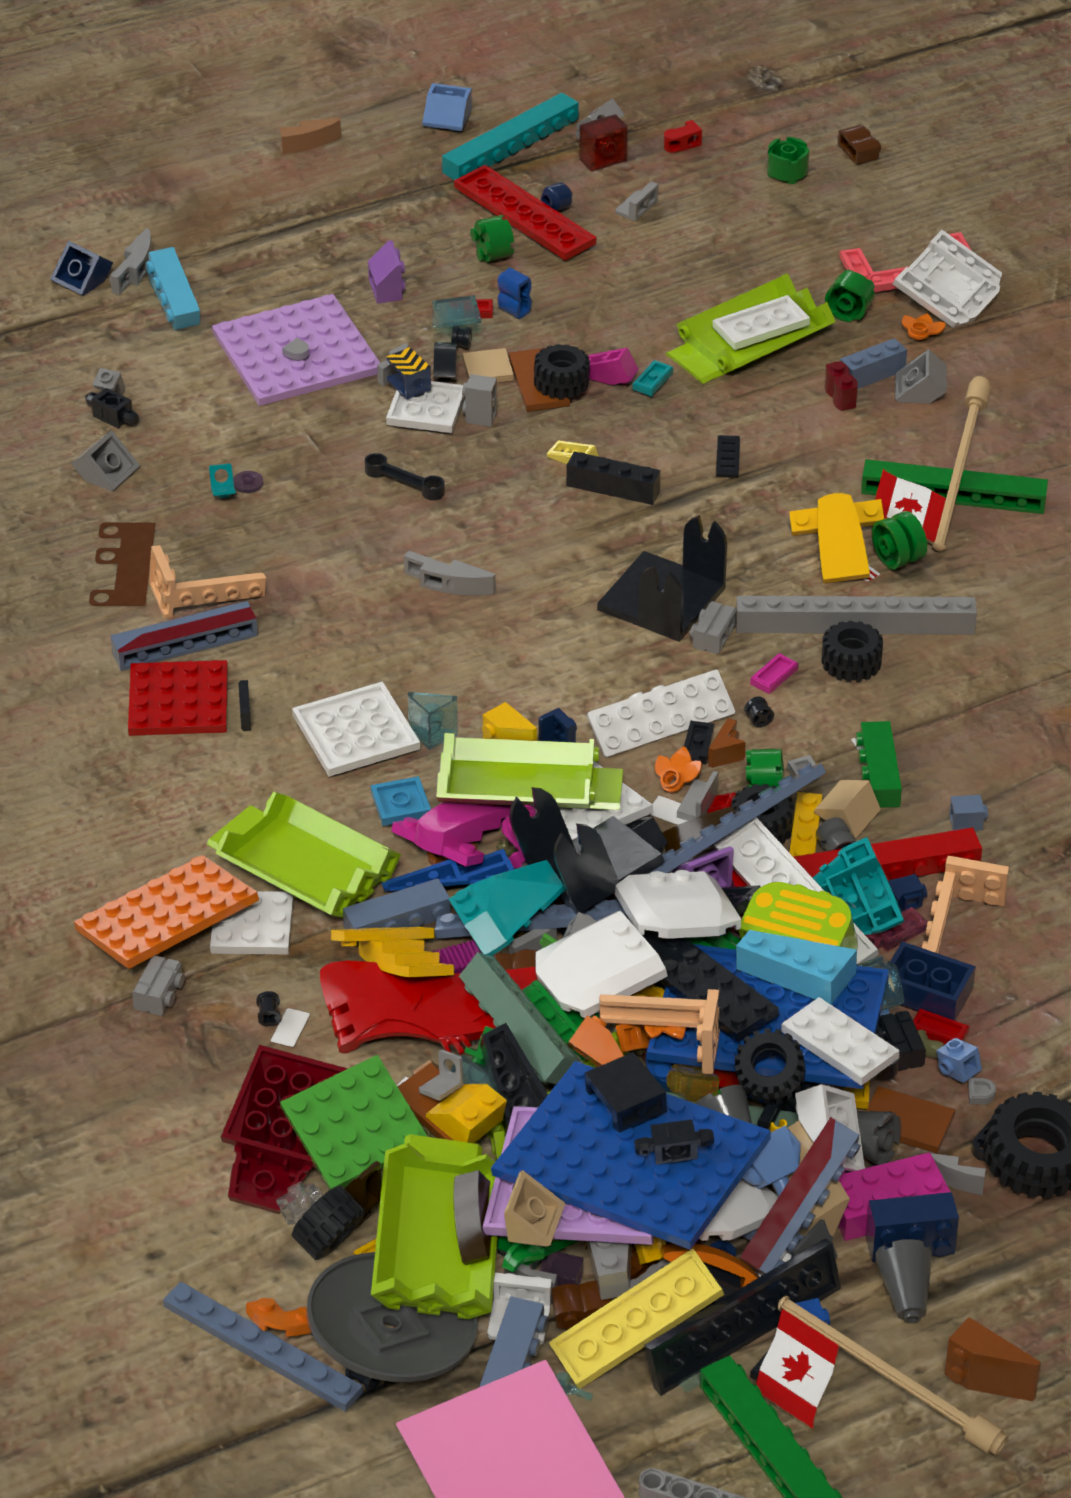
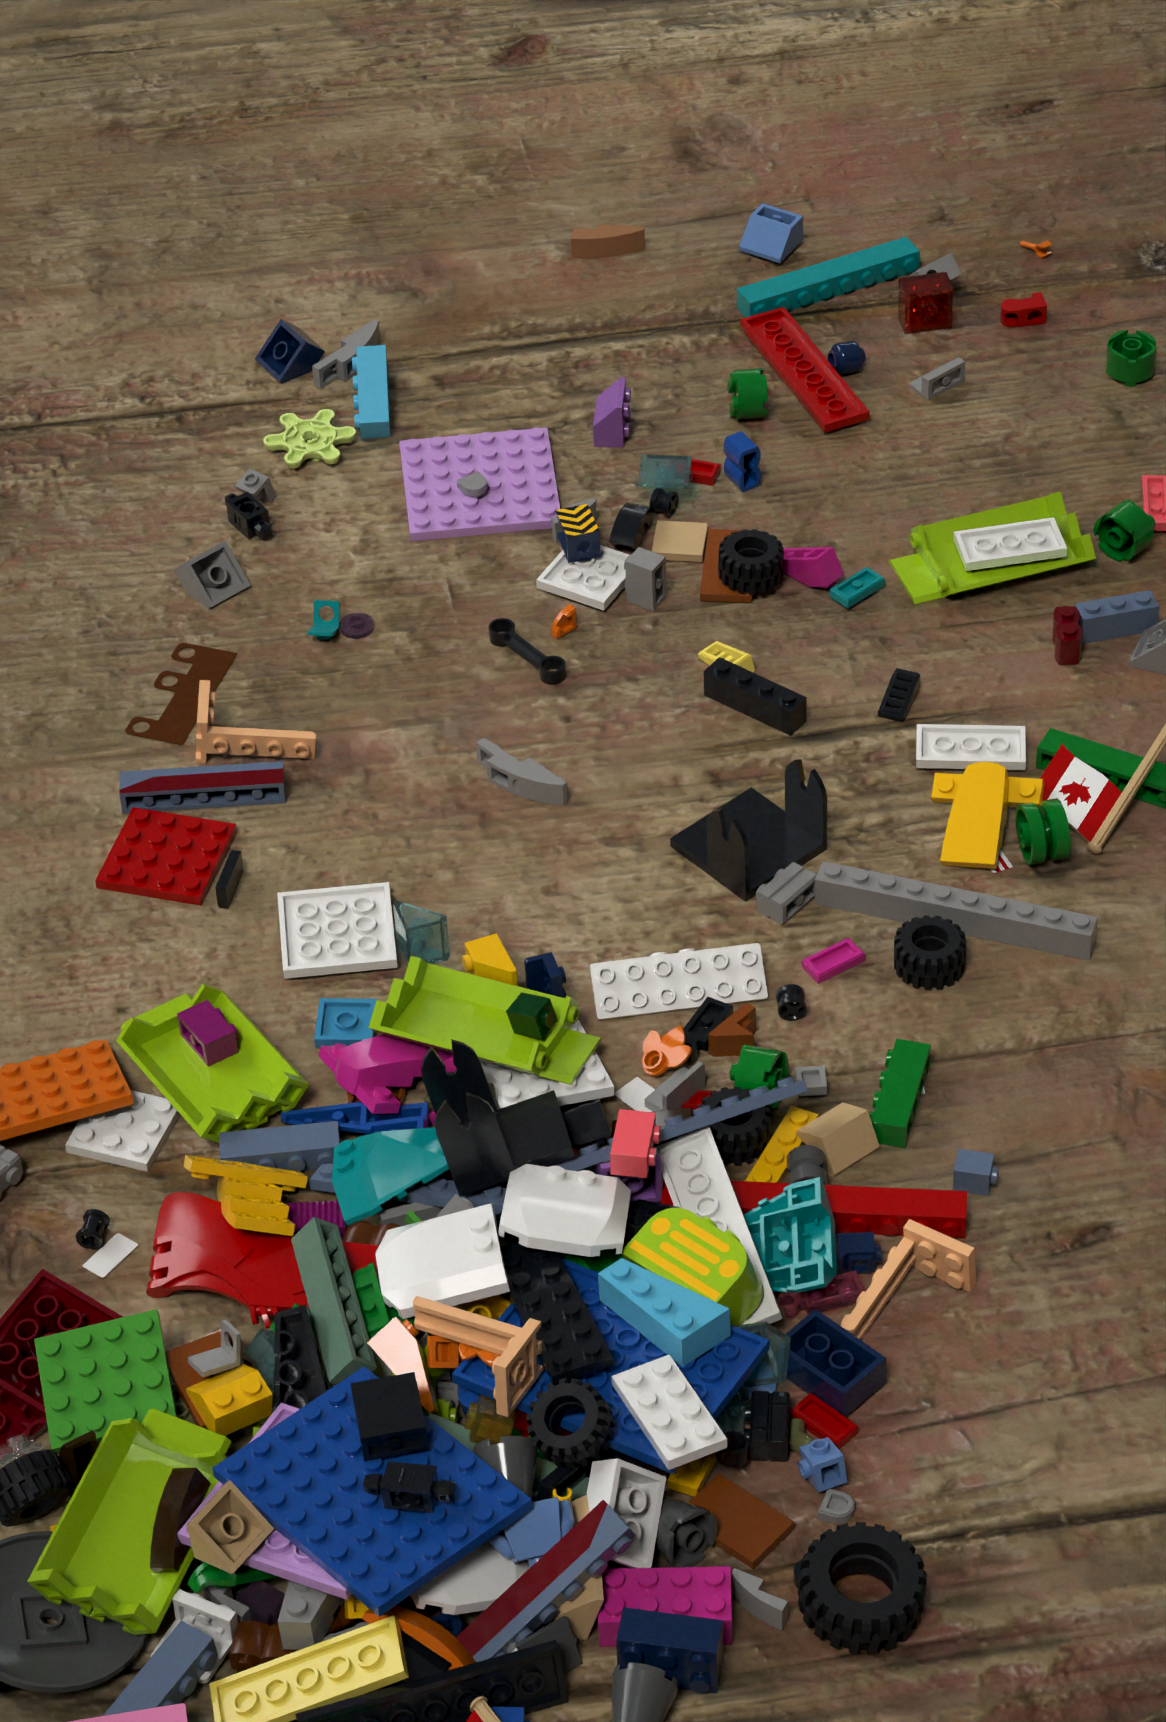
camera: 20 degrees right, 0 degrees up
none -> magenta brick [177,1000,239,1066]
none -> yellowish green plate [263,409,356,468]
none -> dark green brick [506,992,557,1039]
none -> orange tile [551,604,577,639]
none -> coral brick [610,1109,661,1178]
none -> white plate [916,724,1026,770]
none -> orange hand [1020,240,1052,258]

